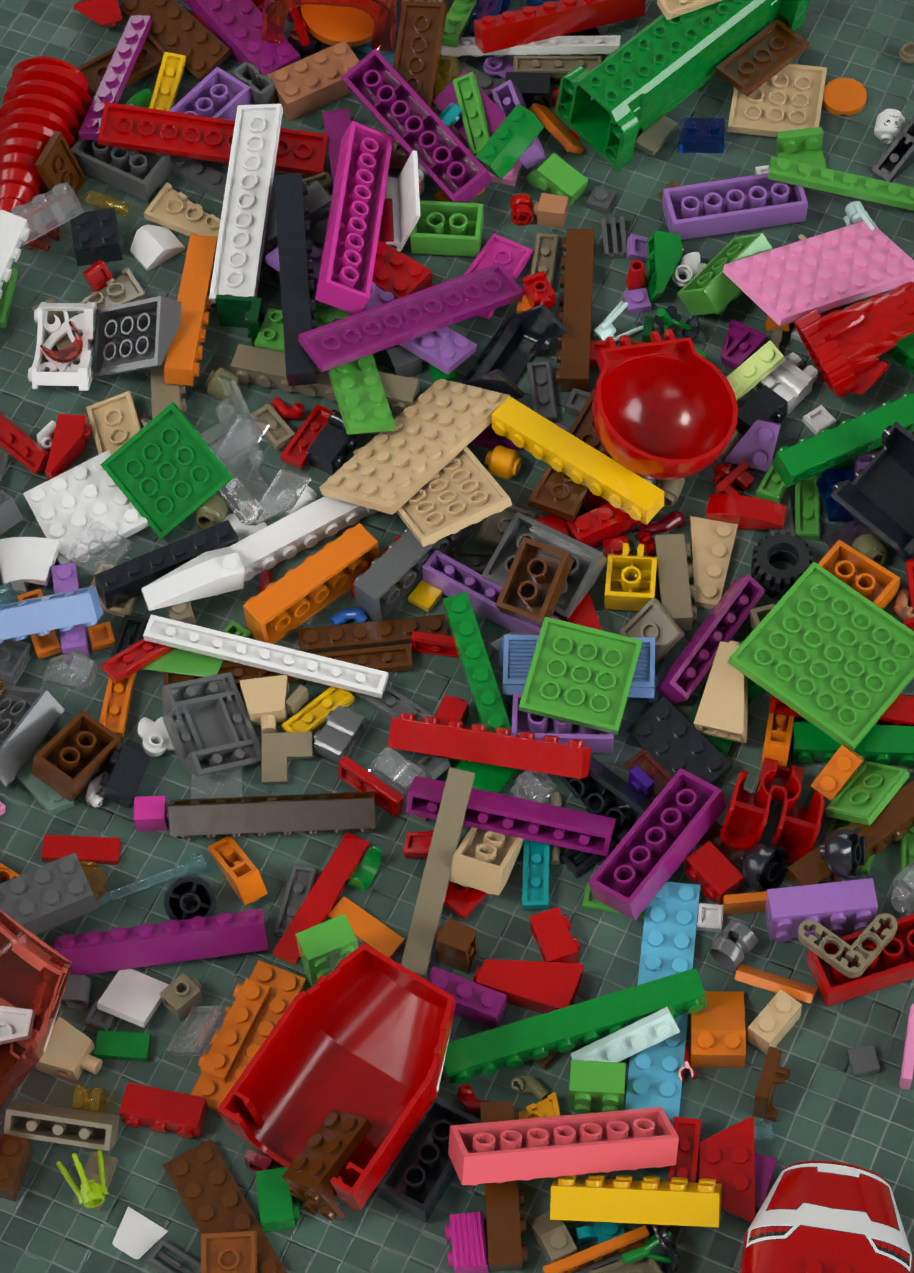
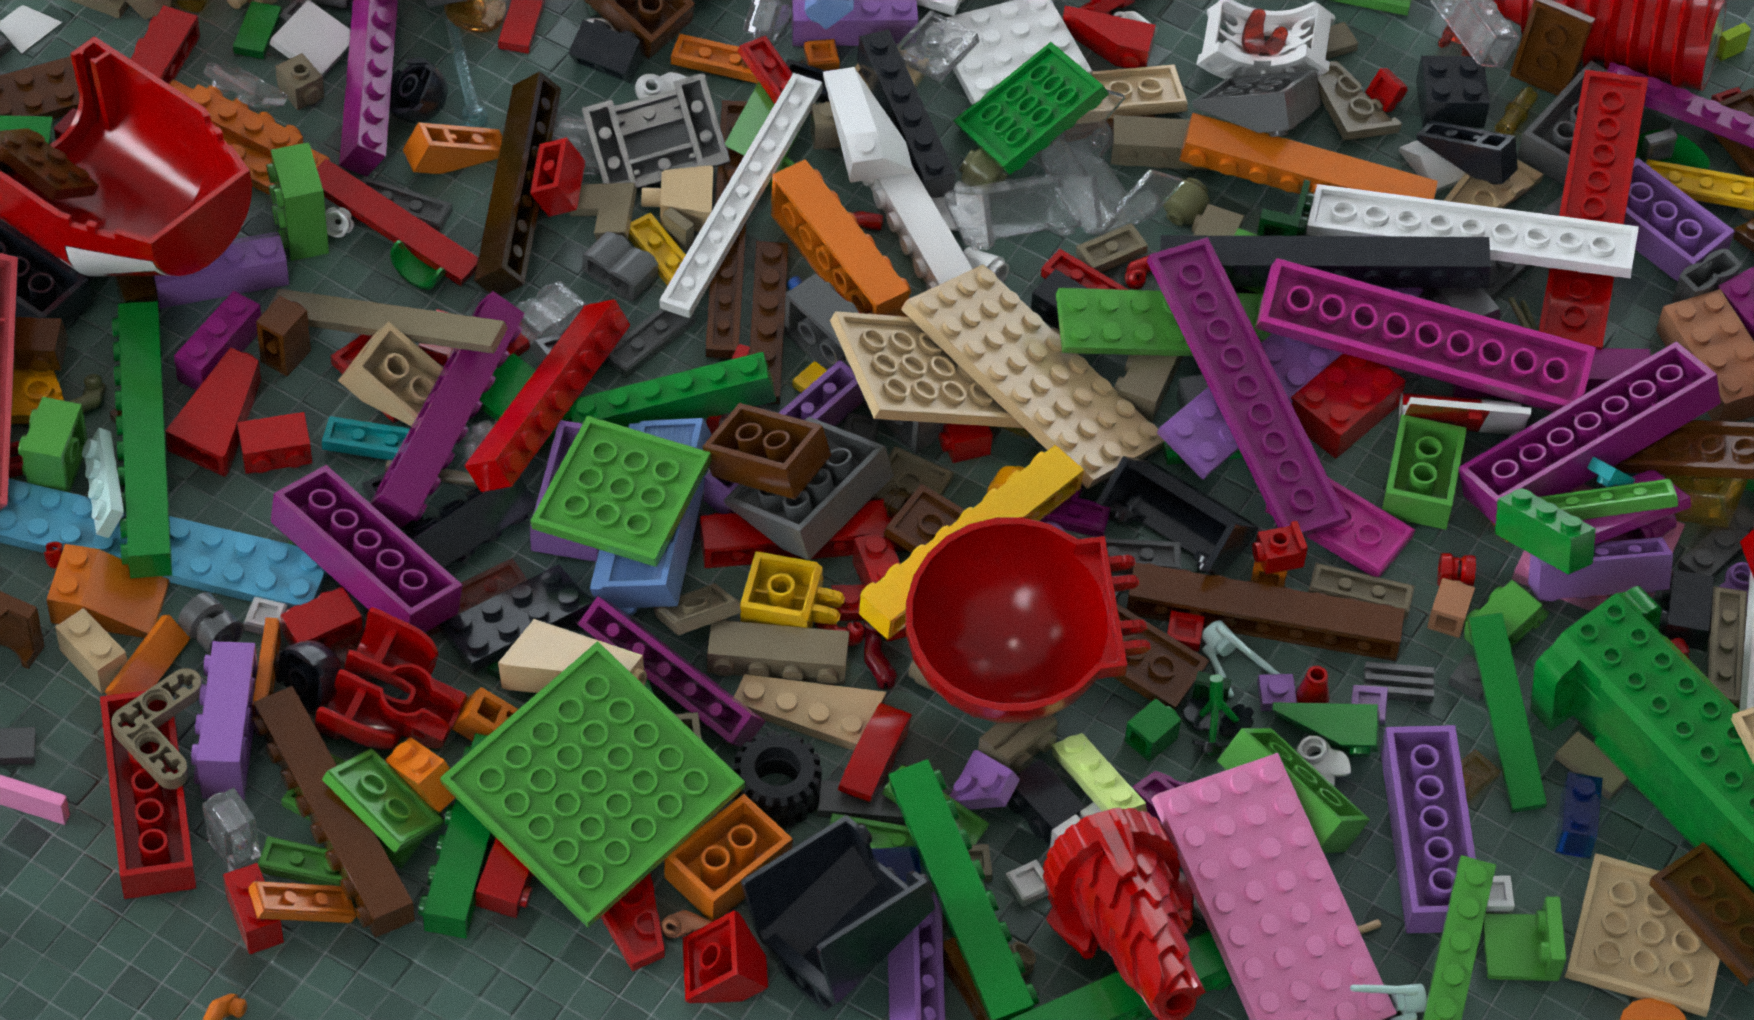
camera: 90 degrees right, 5 degrees down
dark pink brick [134,796,169,831] -> none
orange tile [328,896,405,959] -> none
red tile [338,756,404,818] -> none
red brick [435,695,469,726] -> none
red arm [457,1084,492,1114] -> none
dark purple plate [628,766,655,799] -> none
red hips [712,460,755,495] -> none
black cylinder [820,827,866,880] -> none
none -> red brick [530,137,586,217]
none -> dark brown plate [883,487,912,518]
none -> black slope [1416,120,1518,184]
none -> green tile [1468,612,1547,813]

